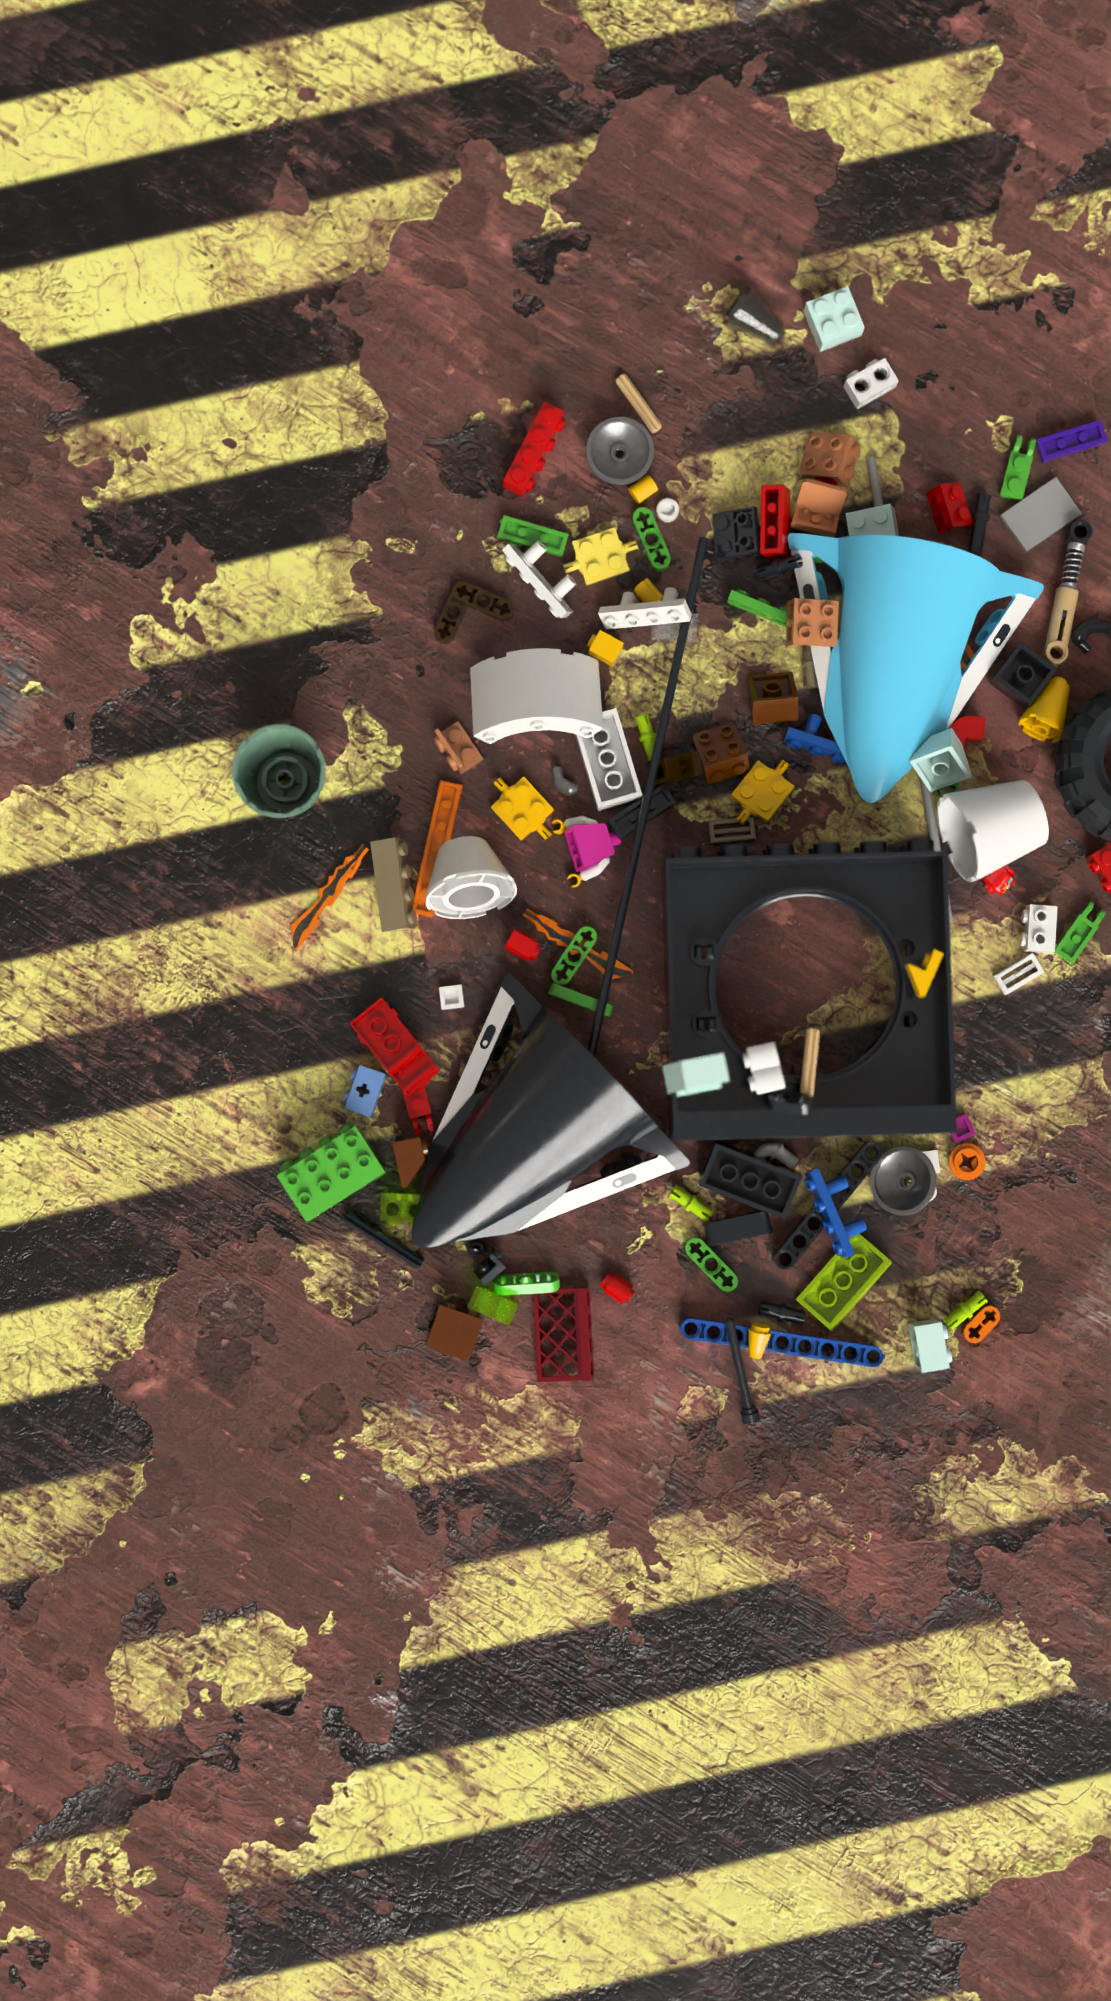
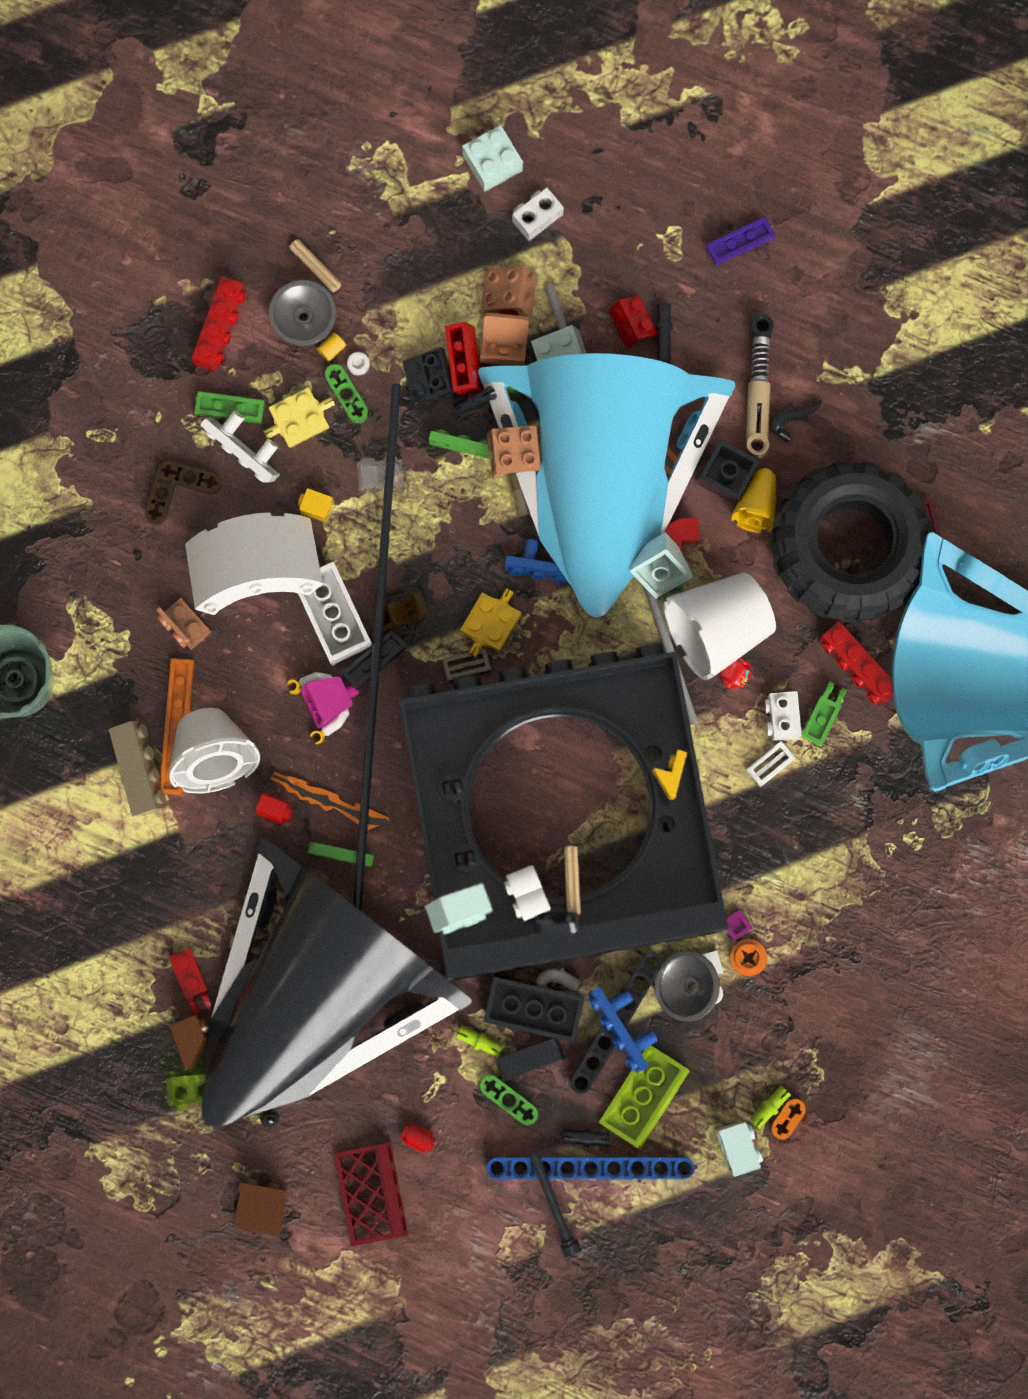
camera: 10 degrees left, 5 degrees down
bright green brick [277,1121,386,1222] -> none
orange sword [291,844,369,950] -> none
medium blue brick [343,1065,387,1117] -> none
black axle [343,1211,424,1269] -> none
red piece [350,997,440,1096] -> none
white tile [439,984,464,1010] -> none
clear neon green brick [467,1285,519,1326] -> none
black bracket [473,1245,506,1286] -> none
yellow plate [491,776,555,841] -> none
bright green beam [493,1272,560,1296] -> none
flat silver arm [551,766,578,795] -> none
bright green beam [551,926,597,985] -> none
white plate [598,587,692,629] -> none
yellow piece [633,578,663,603] -> none
lime pin [635,714,656,761] -> none
reddish brown bracket [692,722,750,784] -> none
clear smoke cone [721,284,786,344] -> none
reddish brown slope [747,672,798,724] -> none
yellow cone [748,1323,771,1359] -> none
bright green hinge [999,435,1036,501] -> none
light grey tile [1000,477,1082,553] -> none

